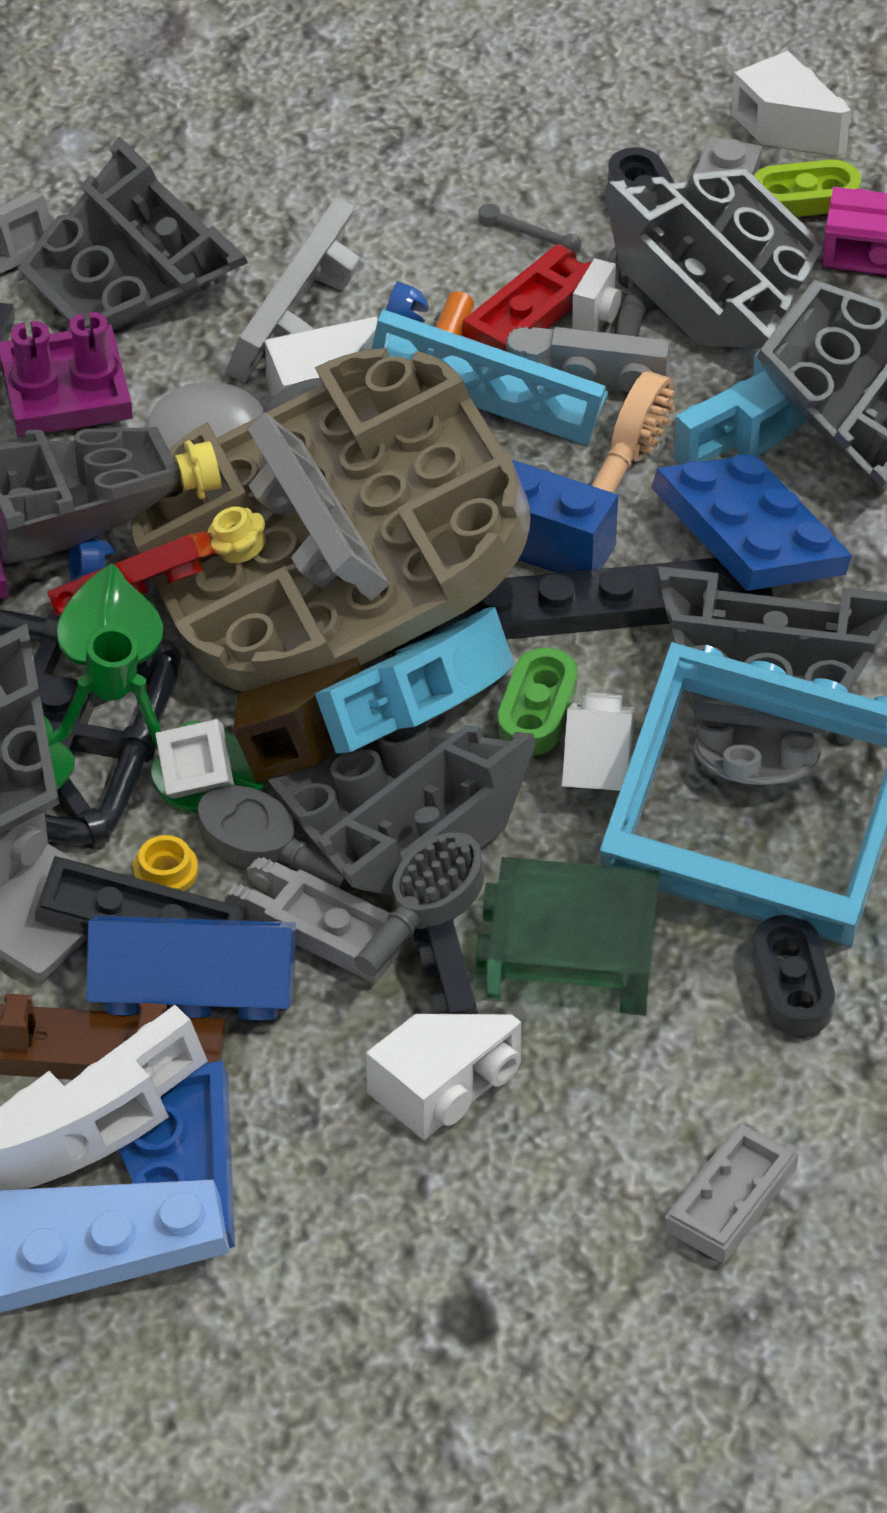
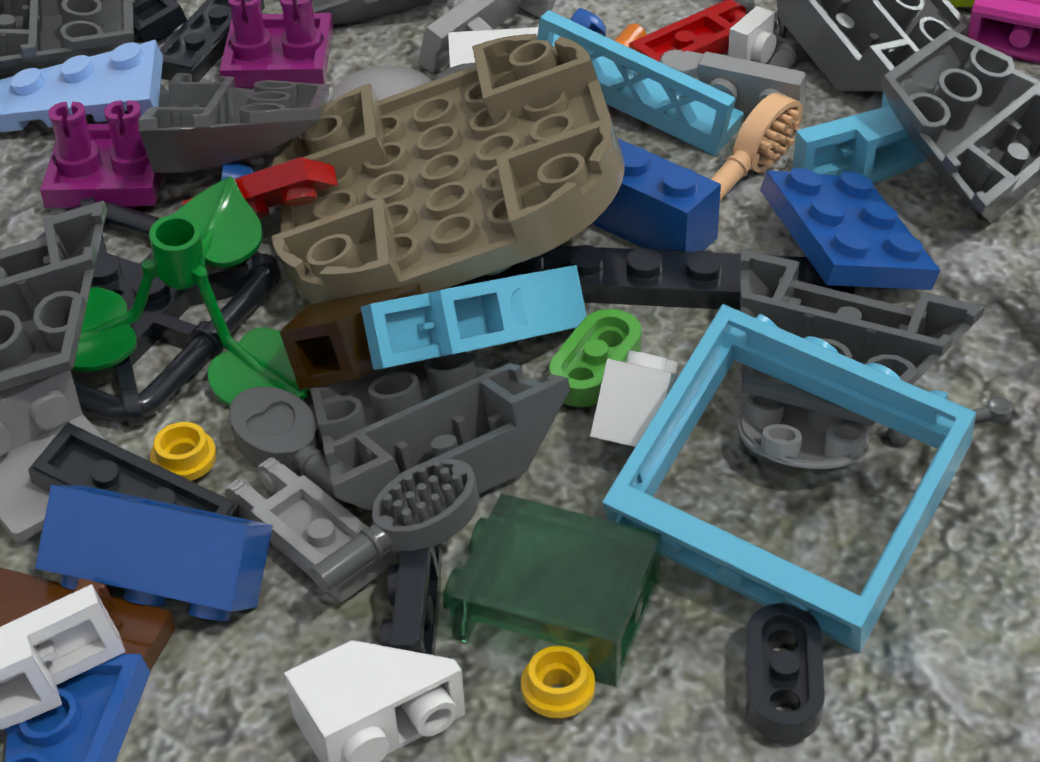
camera: 15 degrees right, 5 degrees down
white plate [156,719,234,799] -> none
light yellow plate [175,440,221,499] -> none
light yellow plate [207,507,266,563] -> none
light grey hinge [247,412,390,600] -> none
none -> yellow plate [521,646,595,718]

